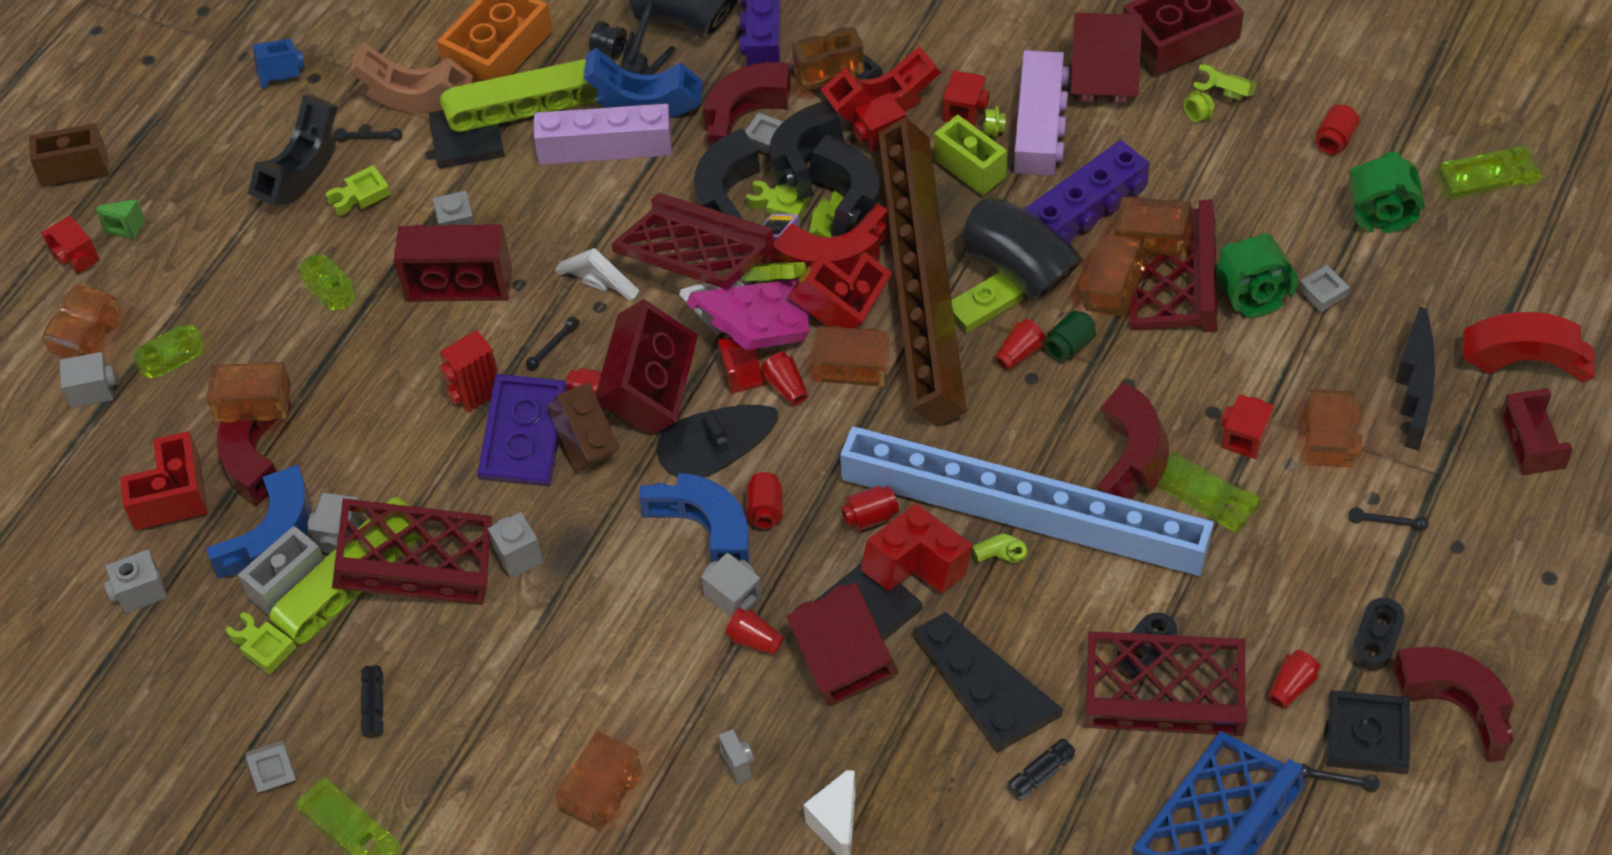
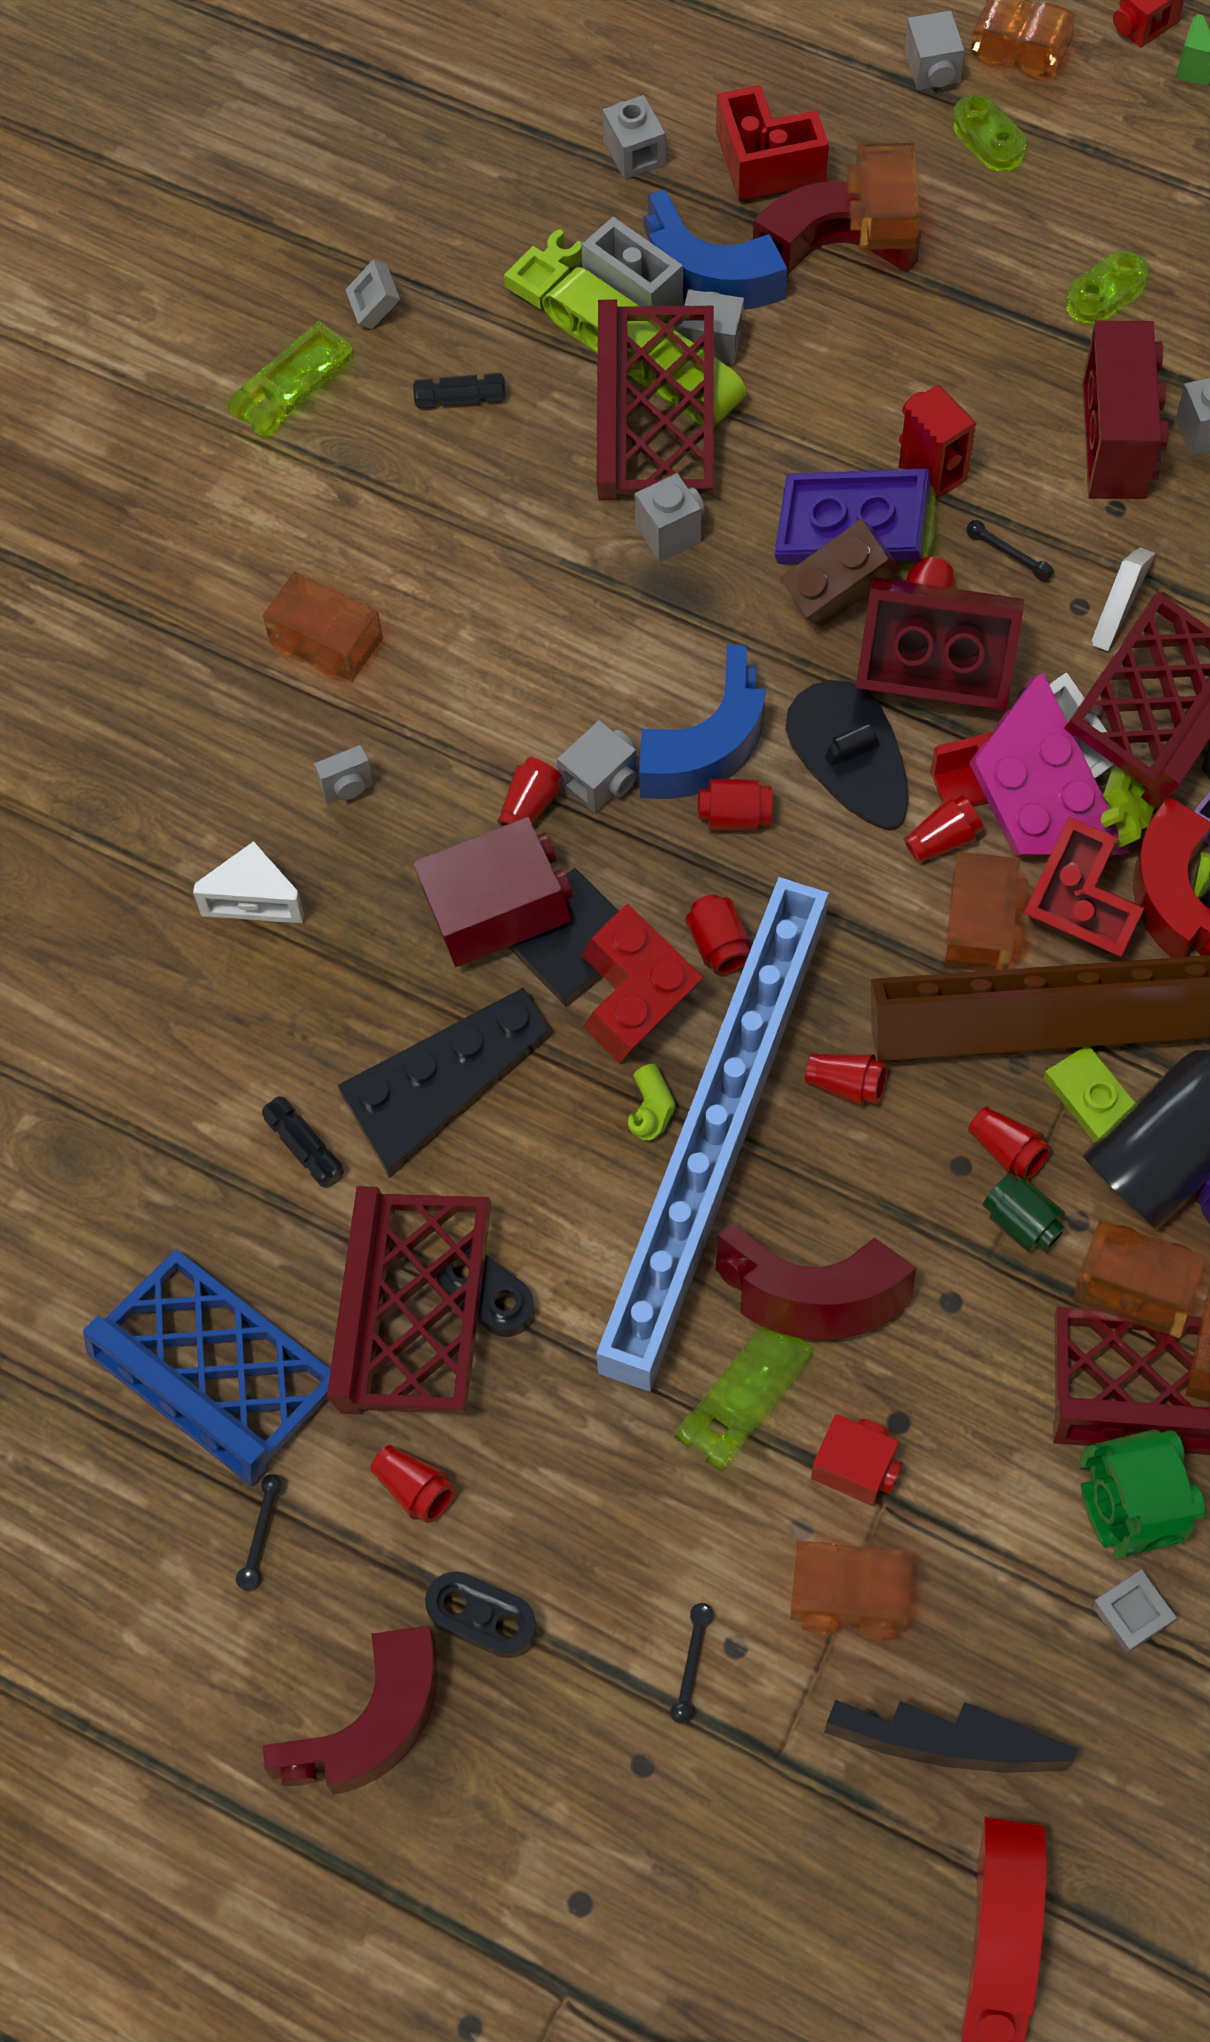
camera: 90 degrees right, 10 degrees up
black tile [1327,690,1410,774] -> none
dark red panel [1500,388,1573,475] -> none
none -> red cone [805,1053,888,1107]

